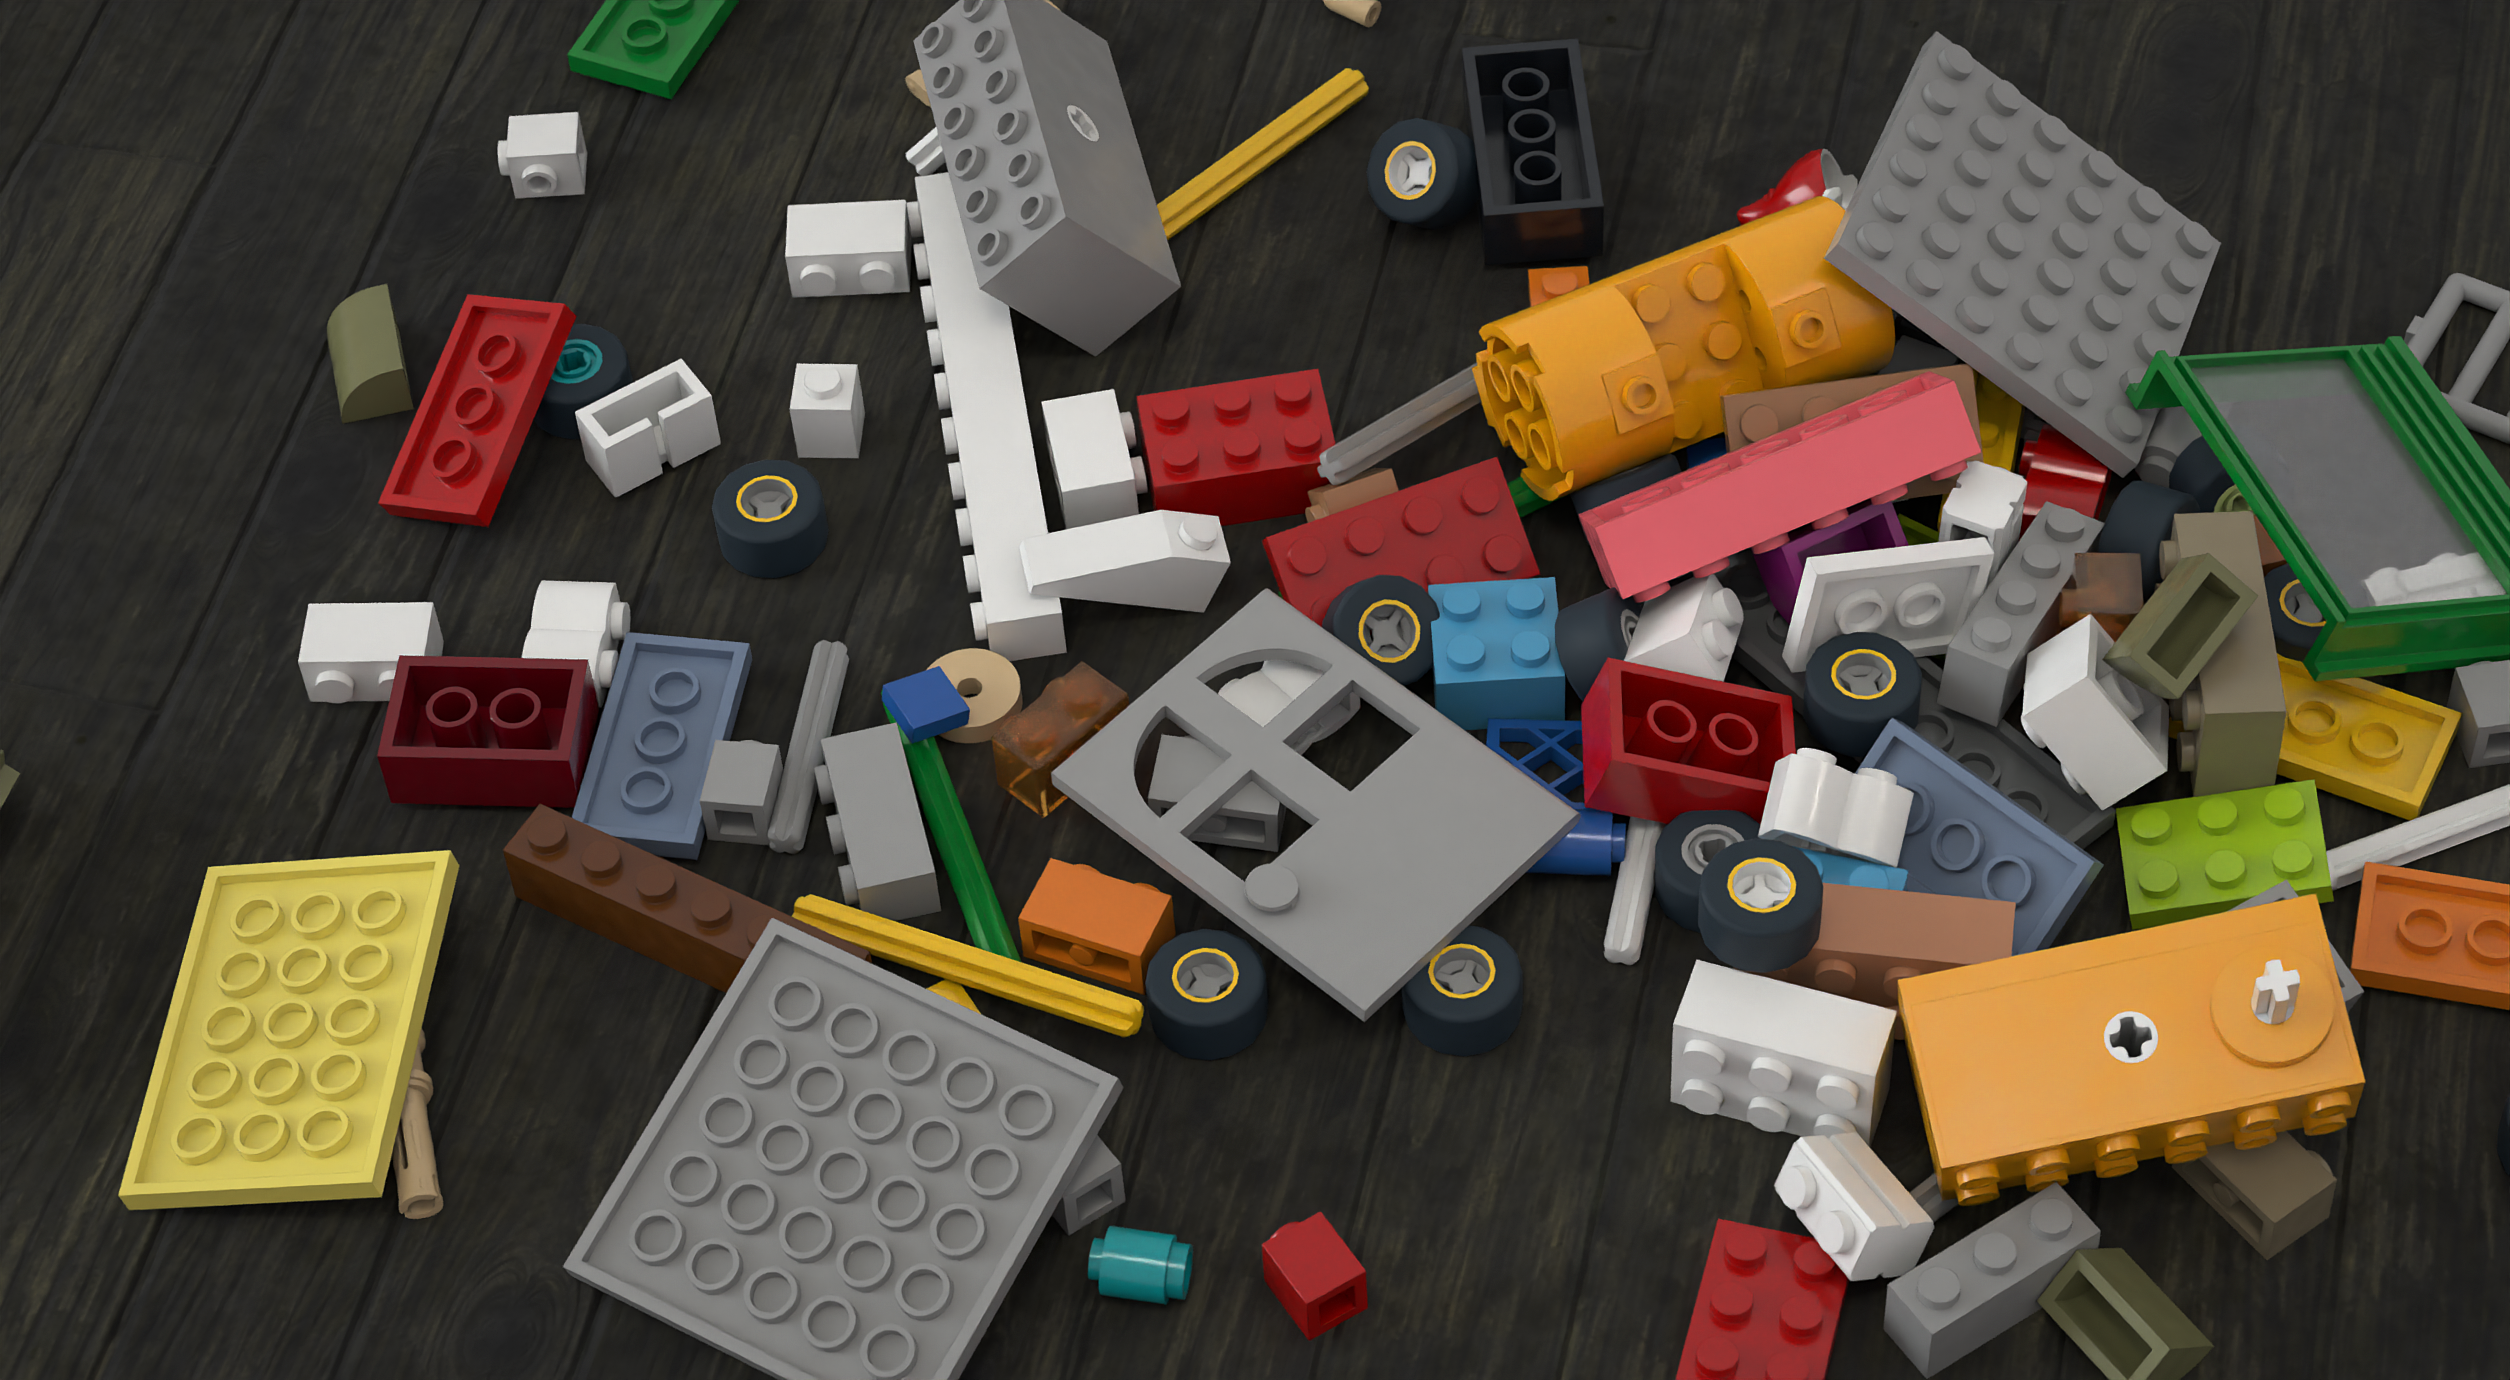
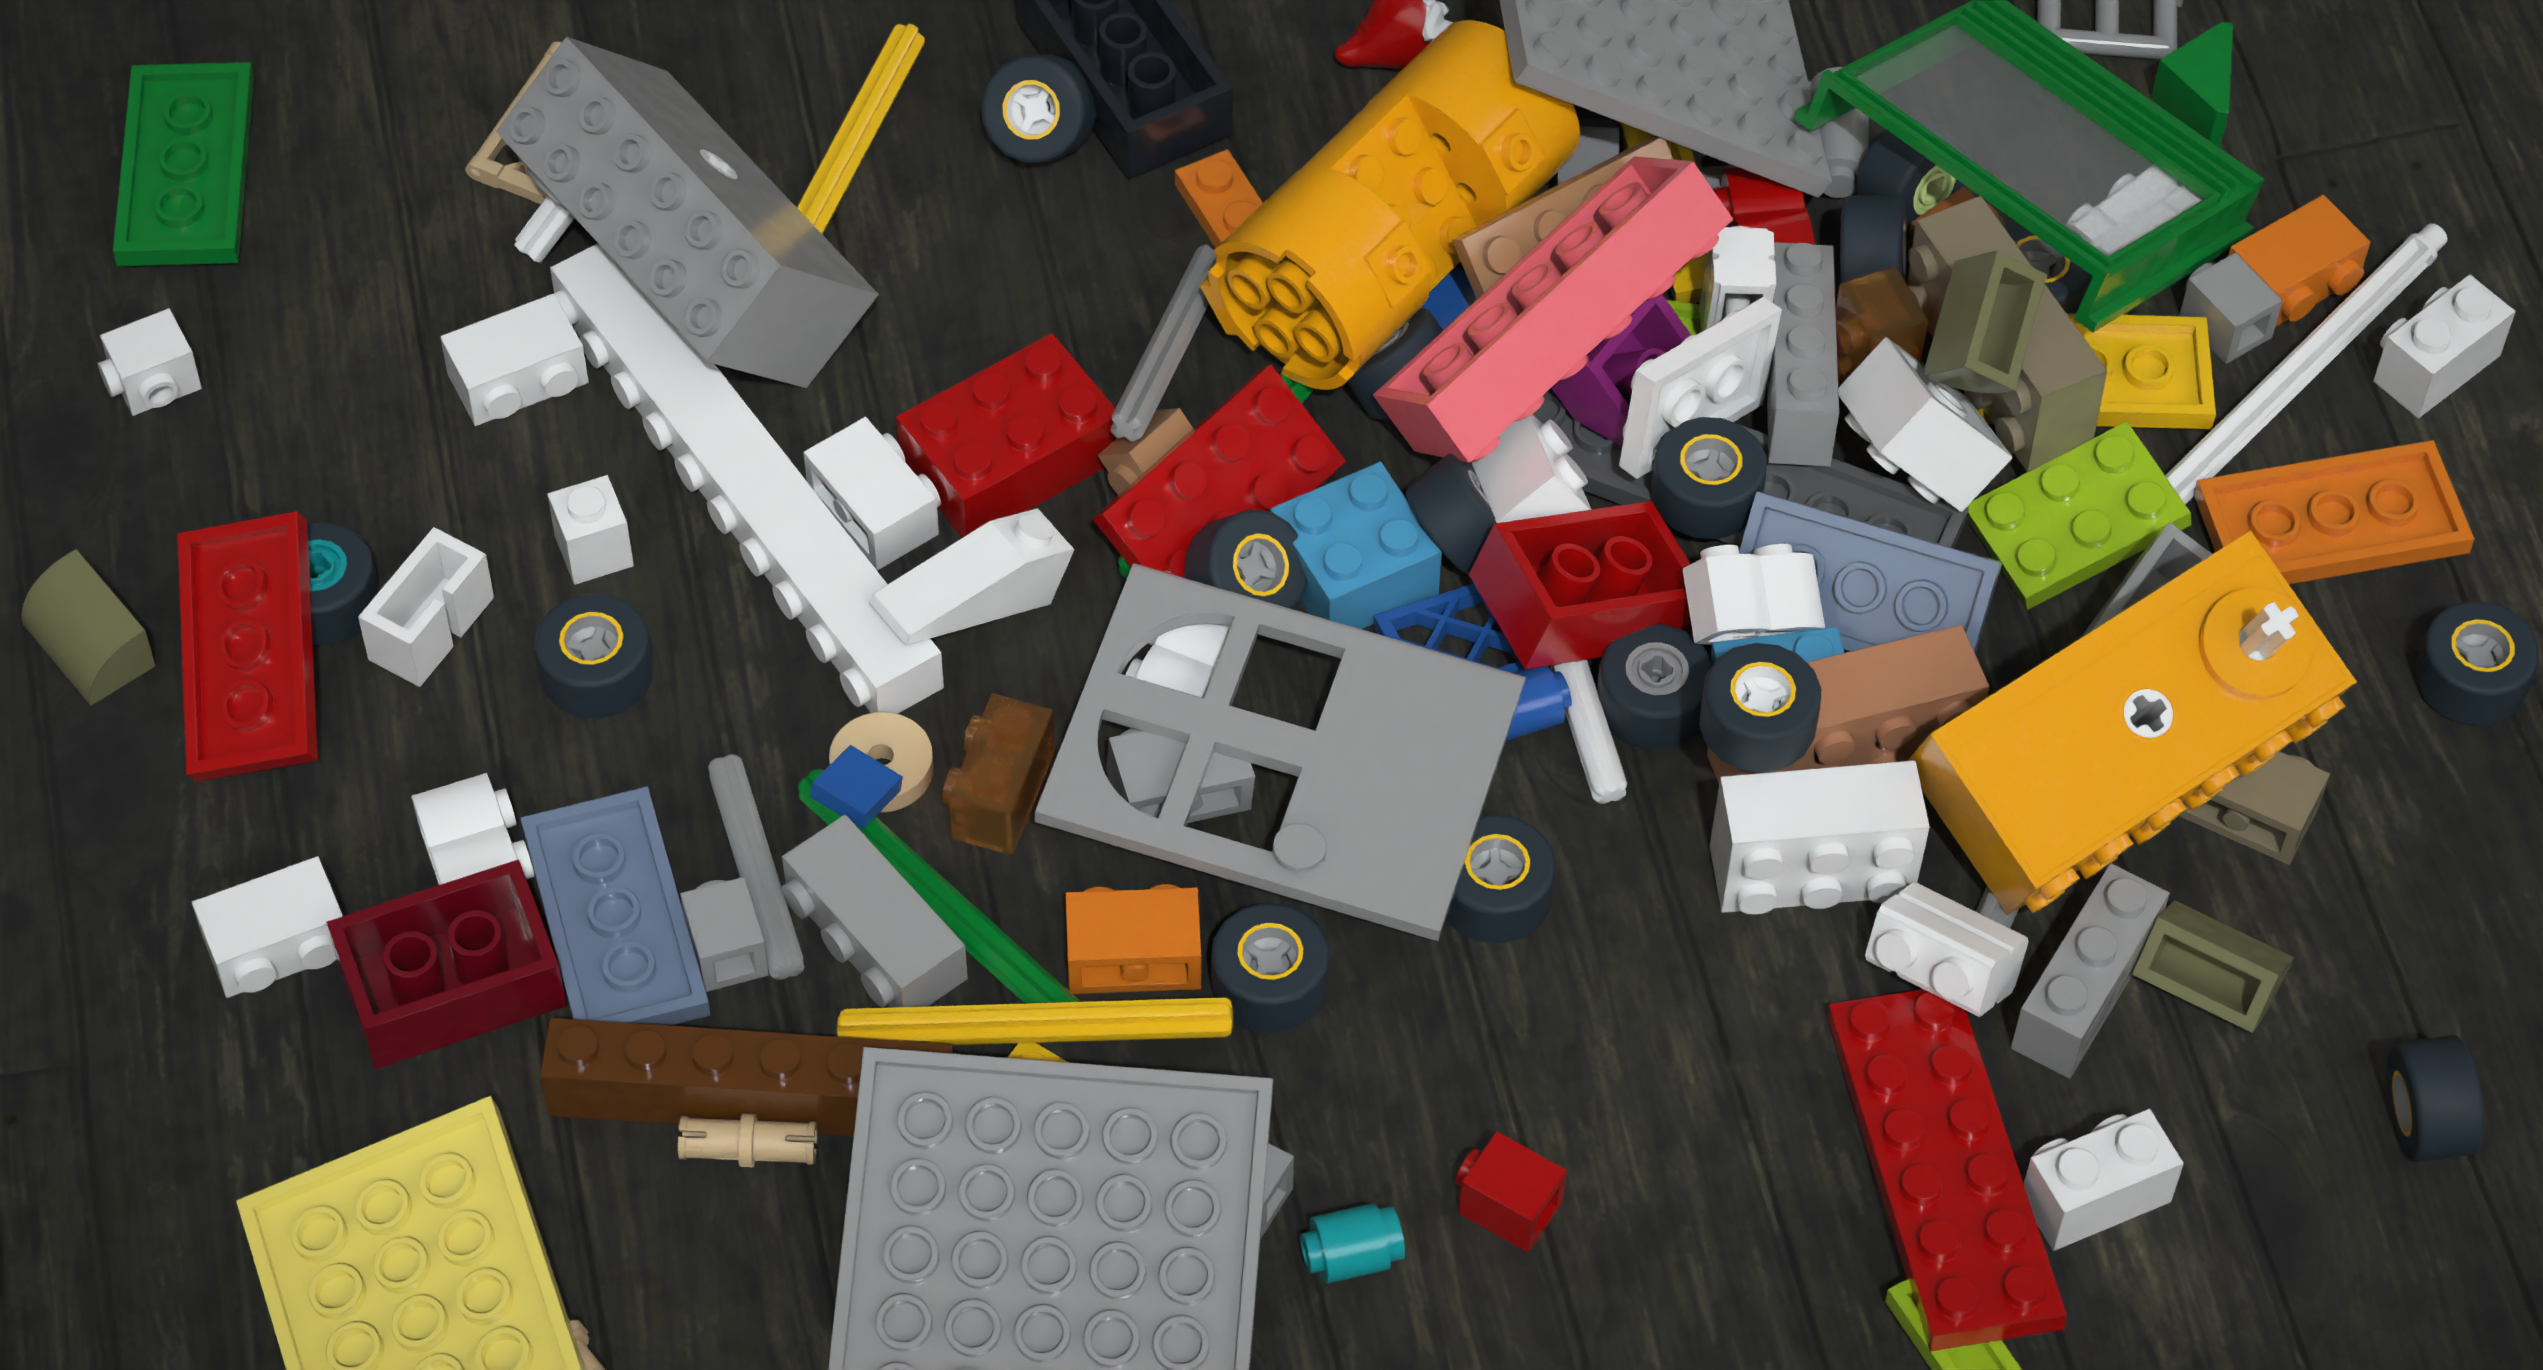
camera: 30 degrees left, 5 degrees up
none -> tan pin [678,1114,818,1167]

